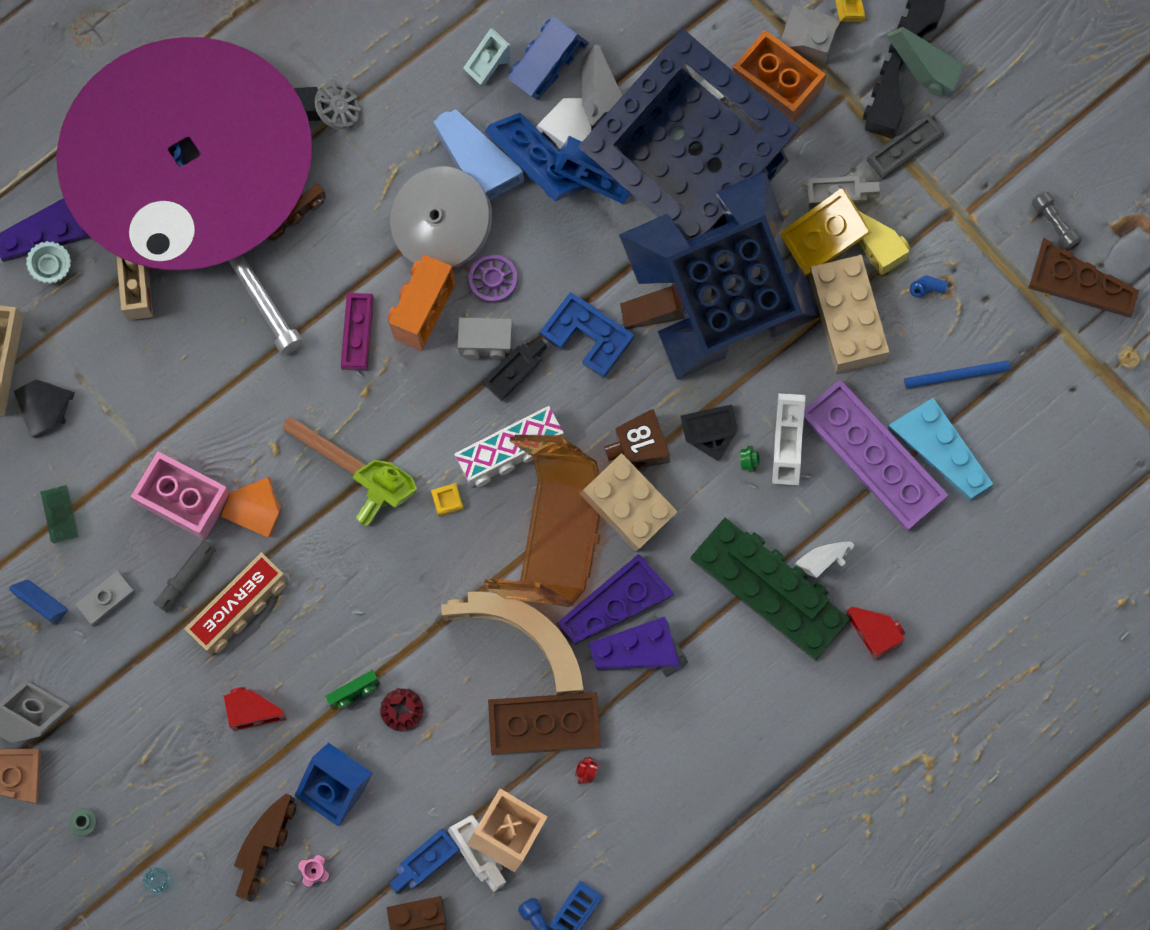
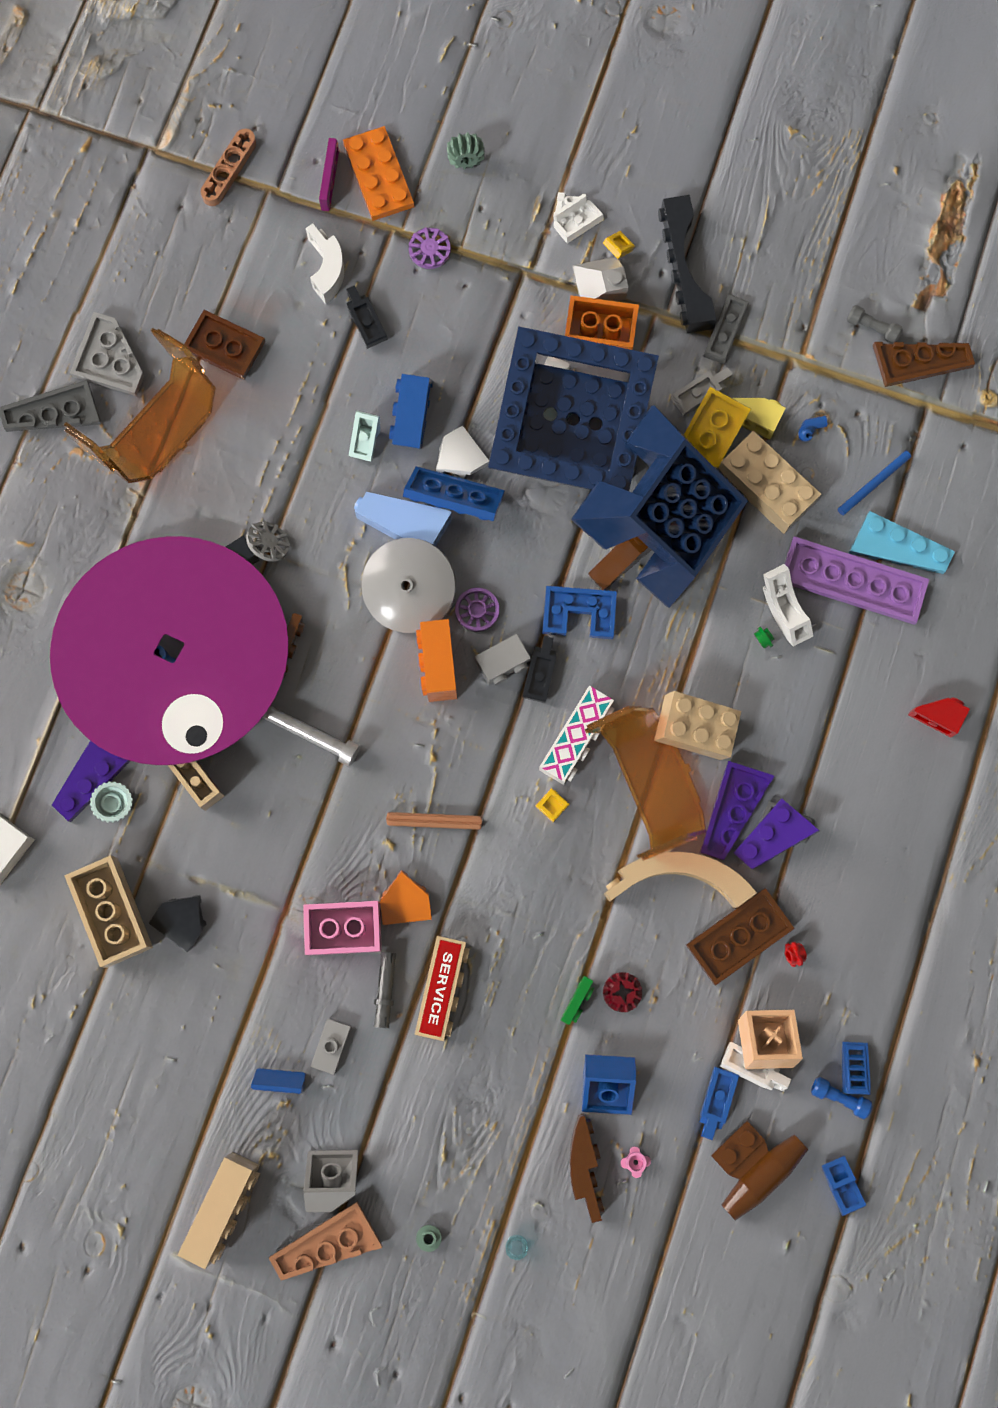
camera: 40 degrees left, 5 degrees up
clear green plate [40,485,79,543] -> none
red slope [223,687,287,731] -> none
magenta tile [341,293,374,371] -> none
lime piece [353,460,417,526] -> none
blue slope [554,136,630,204] -> none
light grey slope [582,45,622,126] -> none
reddish brown torso [604,409,670,468] -> none
black slope [680,404,738,461] -> none
dark green plate [690,517,850,661] -> none
white slope [794,541,854,578] -> none
sand green slope [887,27,964,96] -> none

